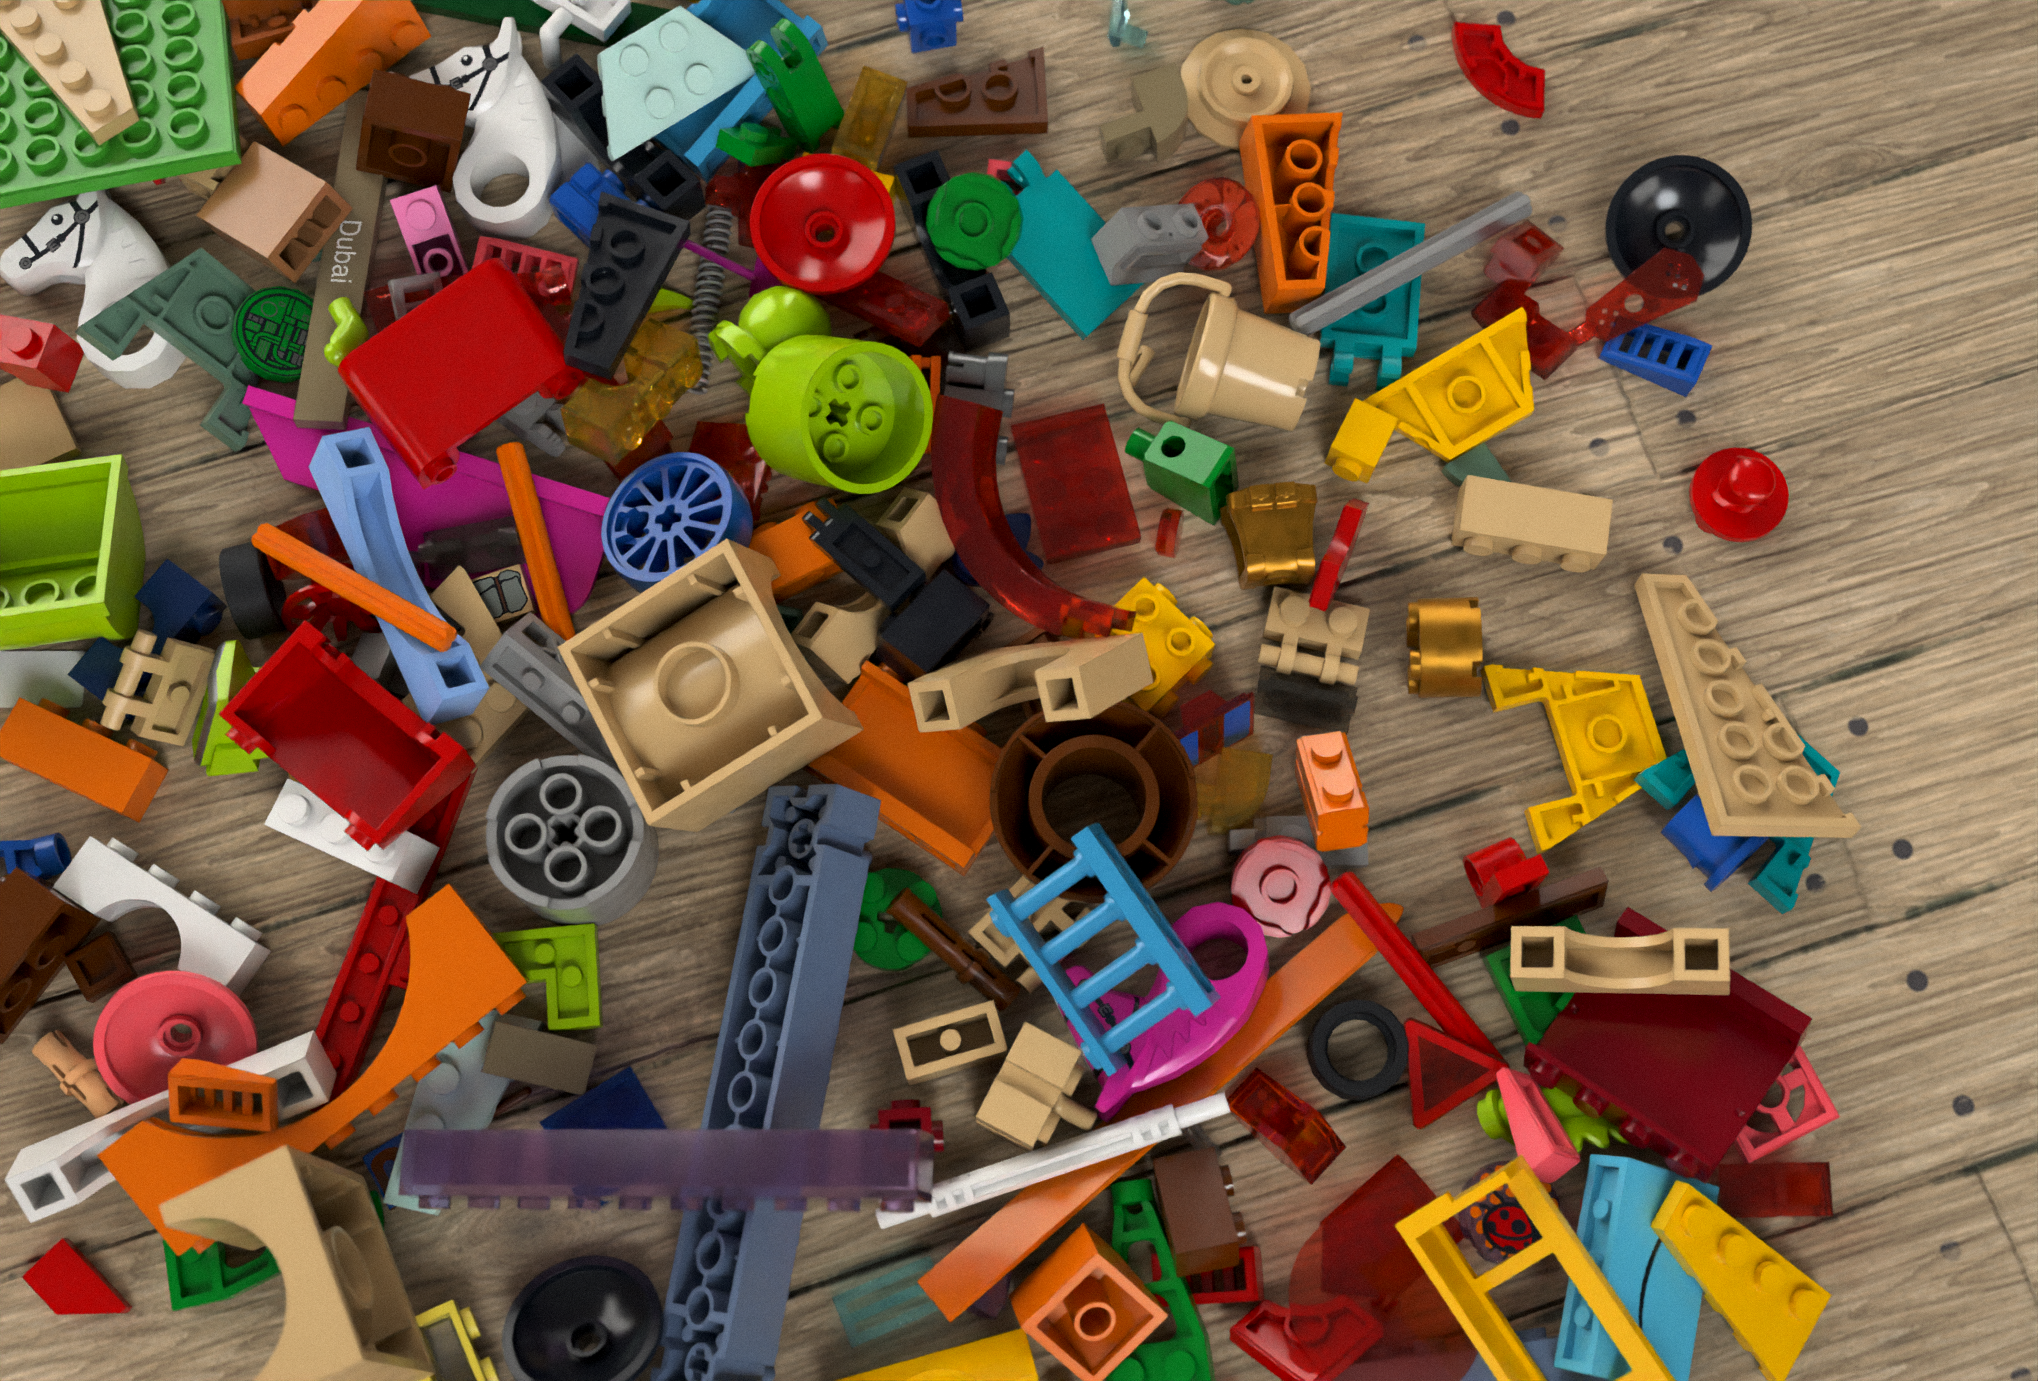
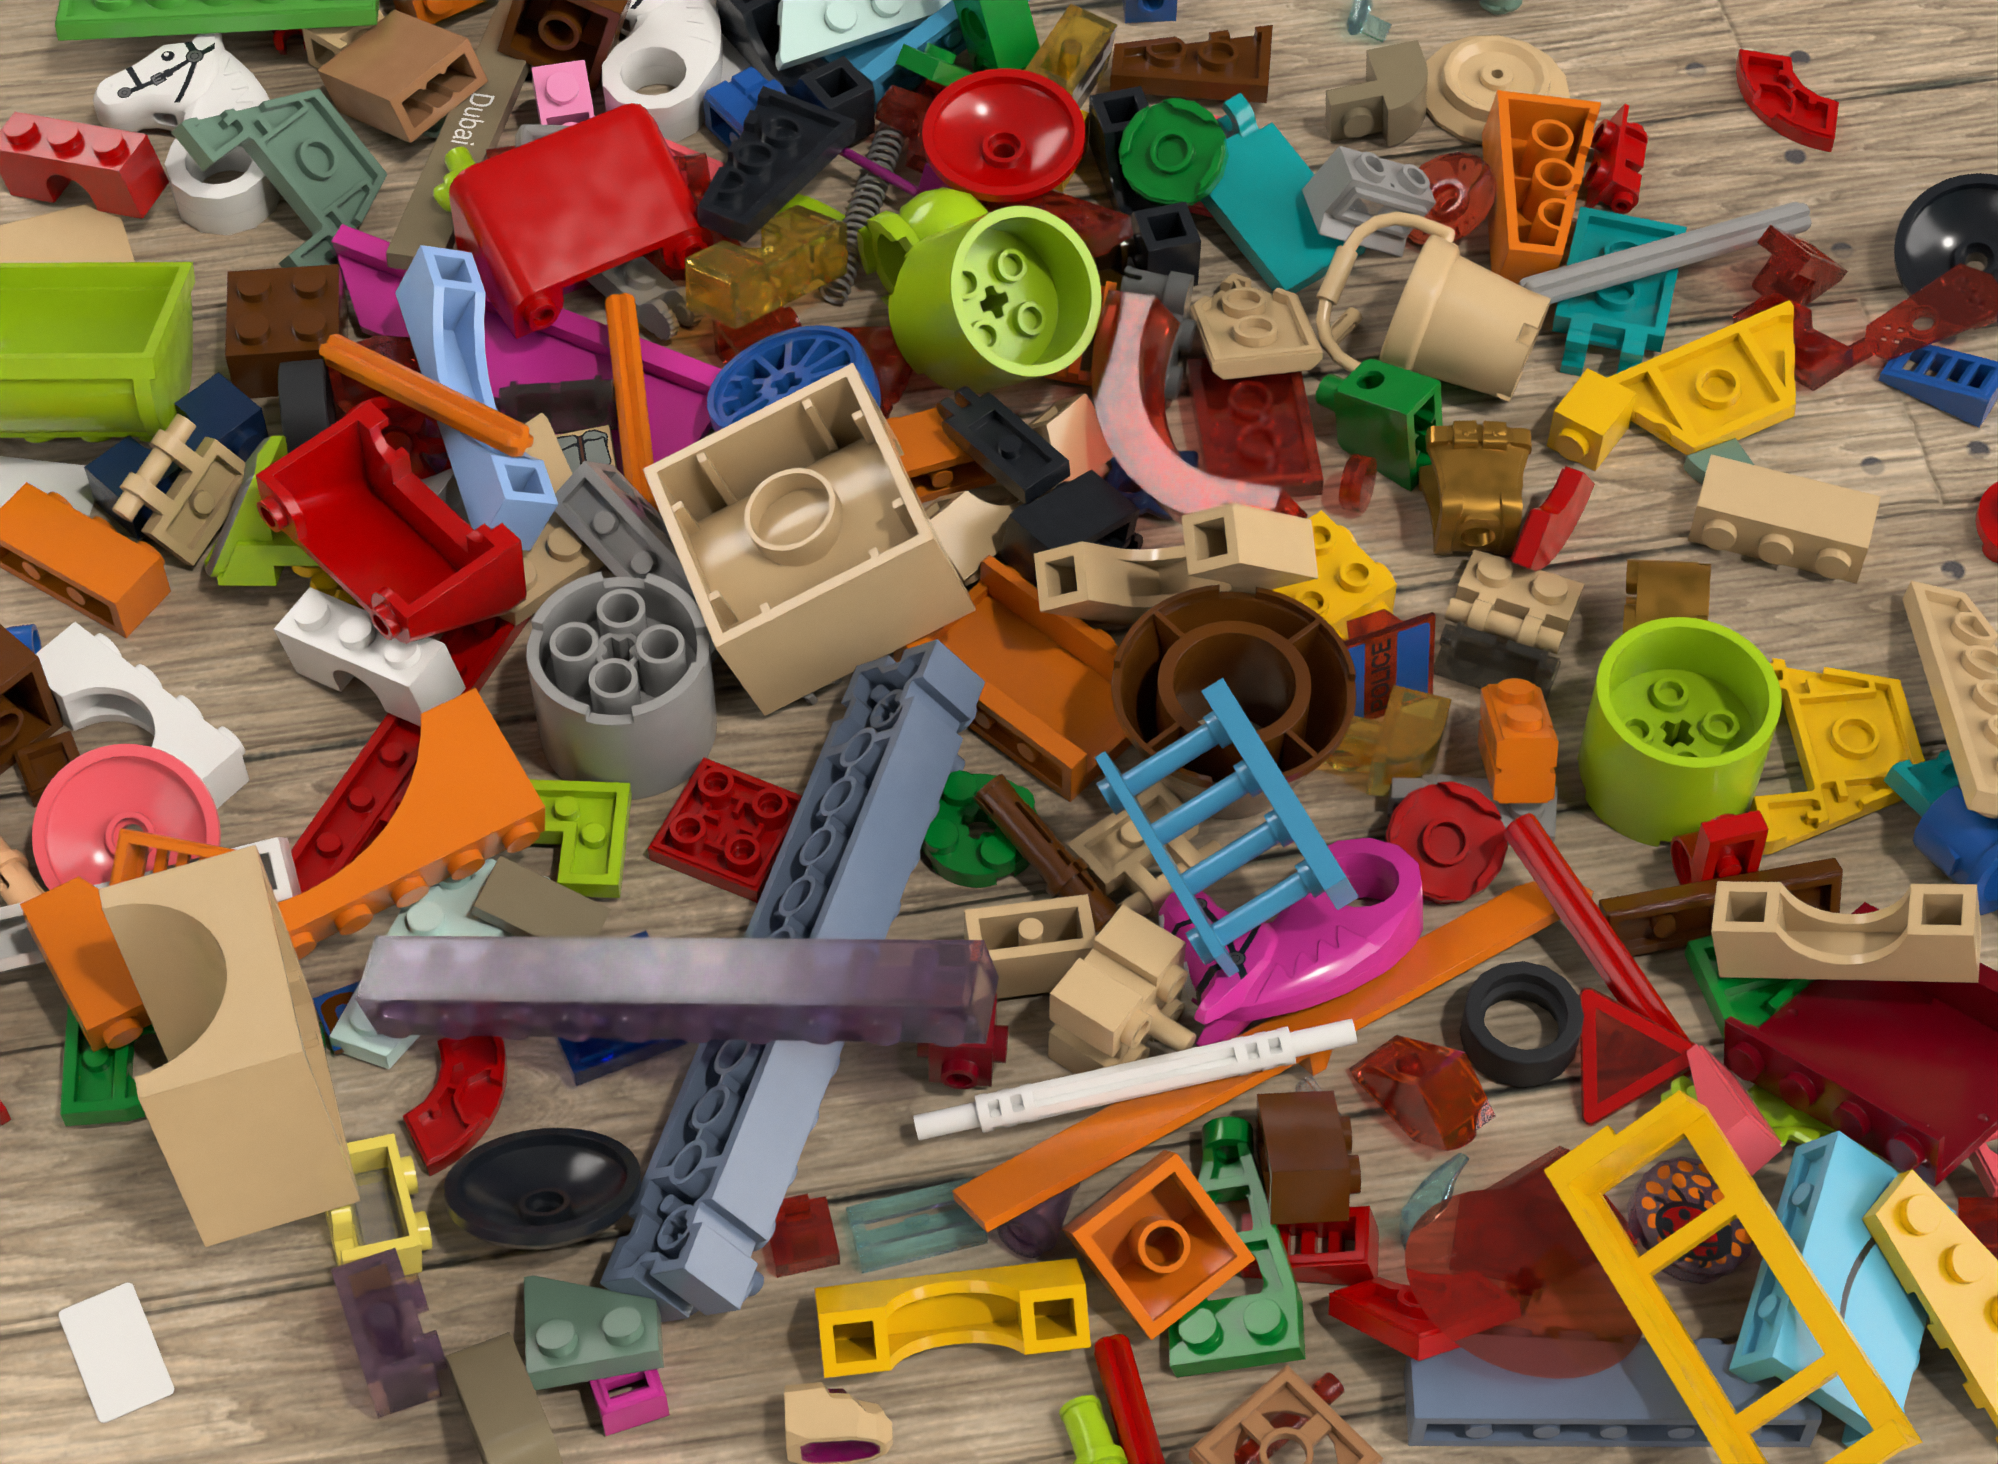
camera: 10 degrees right, 20 degrees down
tile [231,286,314,383] -> none
none -> reddish brown brick [225,264,348,399]
none -> red tile [403,1016,508,1177]
none -> red tile [648,757,802,903]
none -> clear red tile [769,1193,840,1278]
none -> tan tile [1190,273,1323,380]
none -> clear light blue bar [1399,1153,1470,1251]
none -> lime brick [1577,617,1782,847]
none -> red hinge [1584,104,1648,214]

